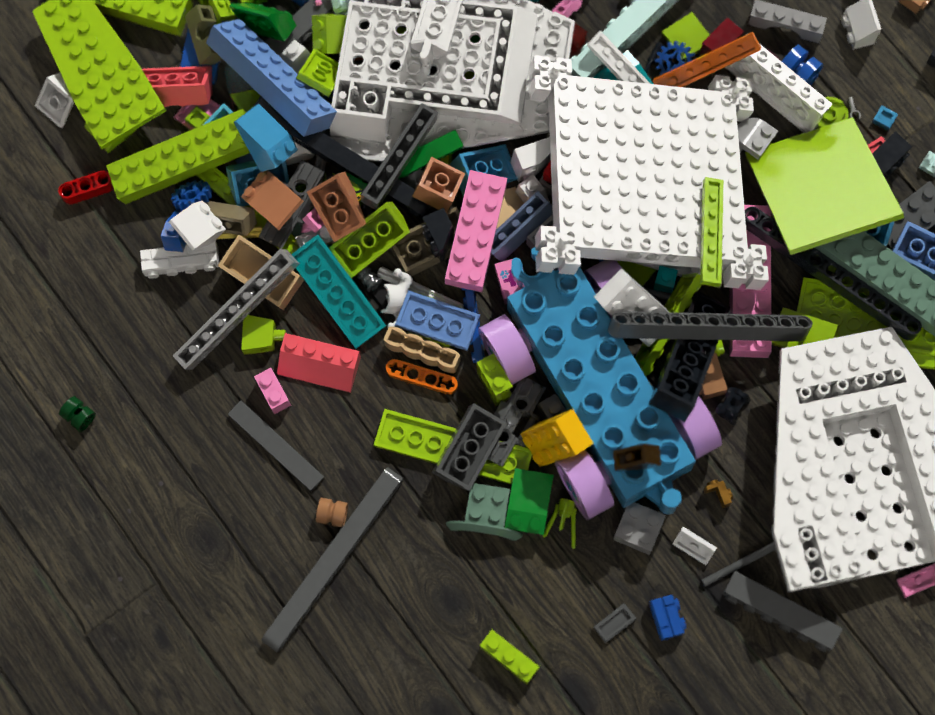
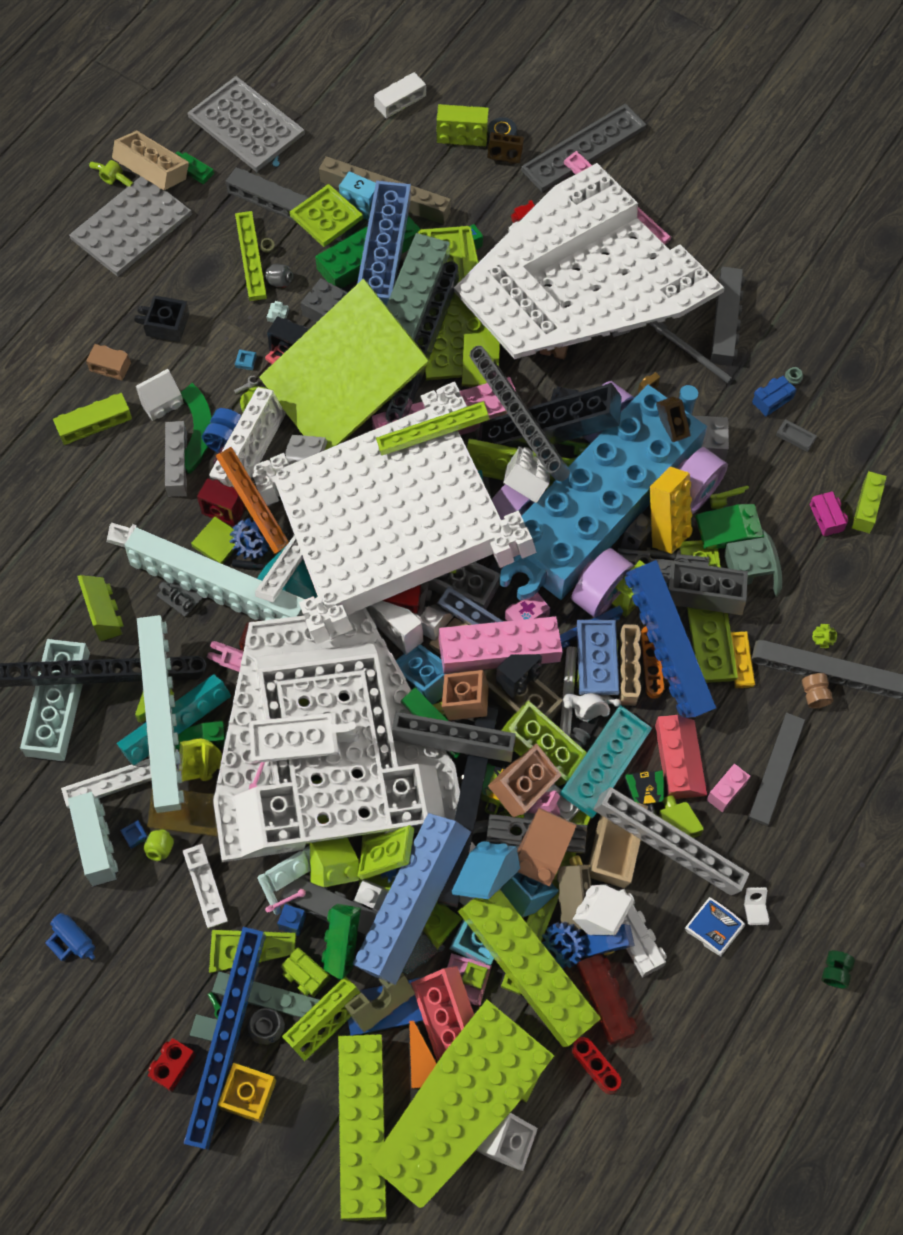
camera: 115 degrees left, 10 degrees down
white plate [673,527,717,565] -> none
none -> green tile [180,383,211,474]
none -> orange slope [409,1021,437,1088]
none -> clear red brick [577,954,637,1045]
none -> torso [623,770,663,815]
none -> blue brick [625,560,716,718]
none -> slope [685,897,745,957]
none -> yellow tile [731,631,755,688]
none -> white bracket [744,888,769,925]
none -> sand green plate [785,367,803,385]
none -> dark pink brick [809,492,848,536]
none -> lime gear [812,624,837,648]

